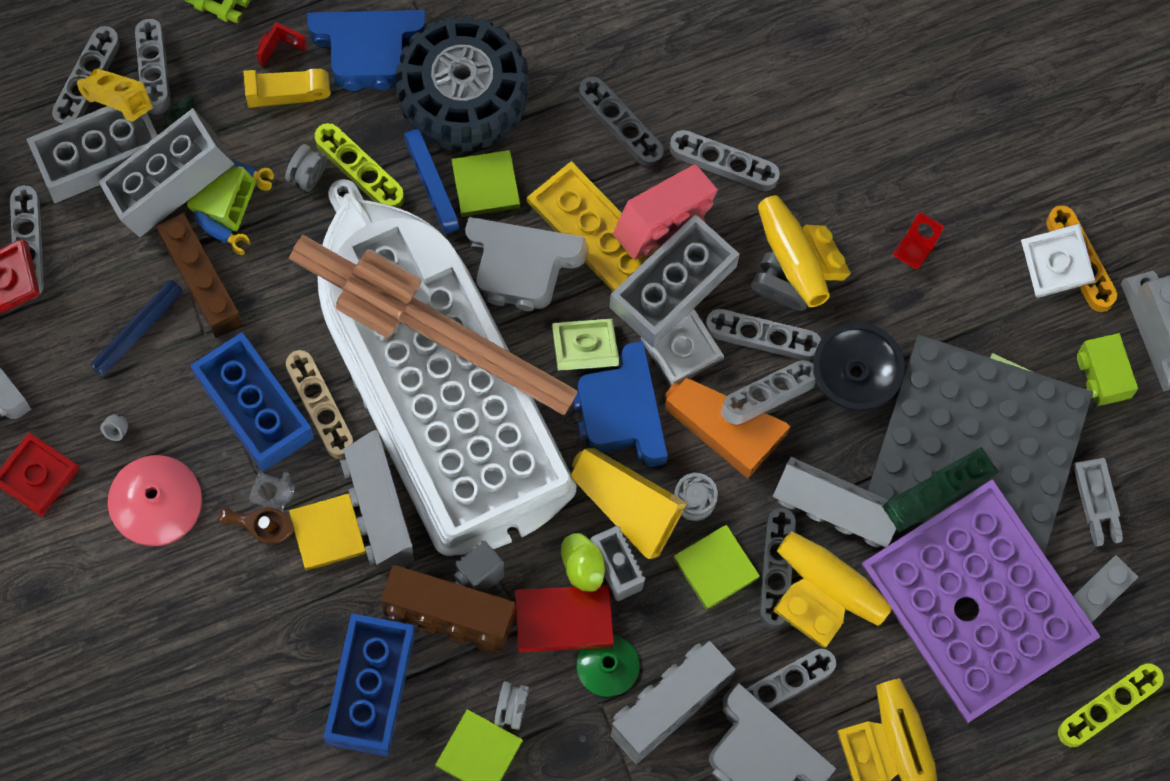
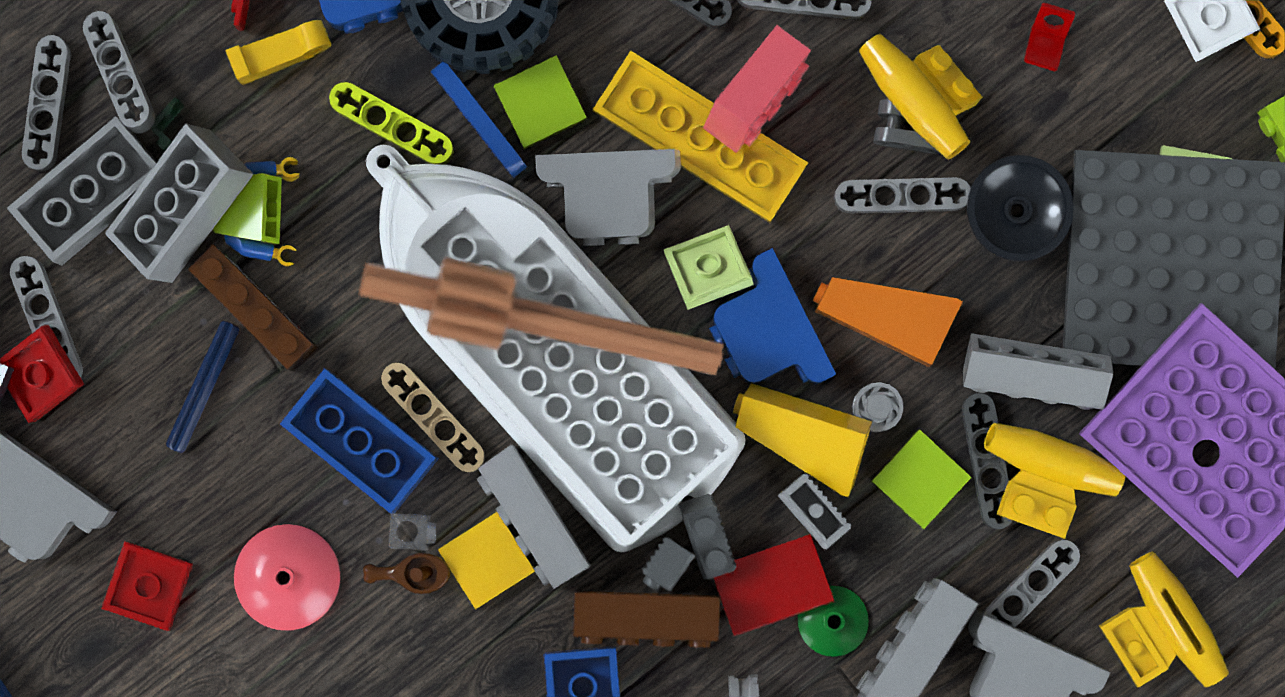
camera: 10 degrees left, 15 degrees up
yellow leg [77,69,153,122] -> none
light grey hinge [100,414,128,441] -> none
light grey wheel [285,144,328,192] -> none
lime cap [561,533,605,591] -> none
light grey brick [609,214,739,347] -> none
white tile [641,309,724,386] -> none
light grey beam [721,360,816,424] -> none
clear green slope [882,447,999,532] -> none
none -> dark grey brick [679,494,736,579]

